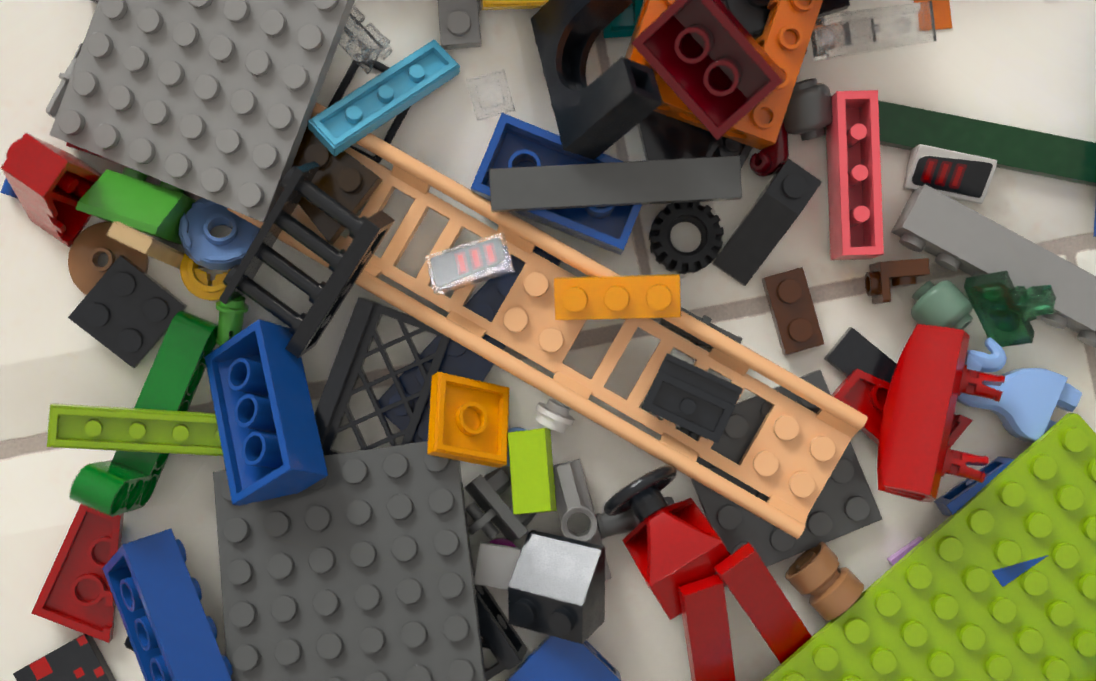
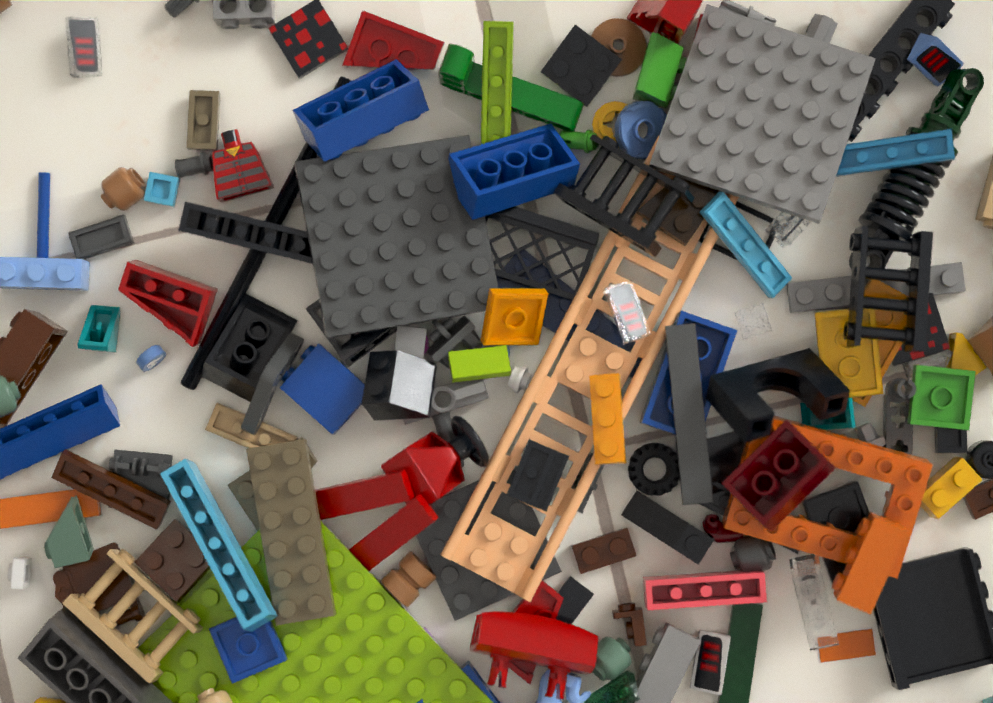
camera: 85 degrees right, 0 degrees up
tan tile [107,221,184,269] -> none

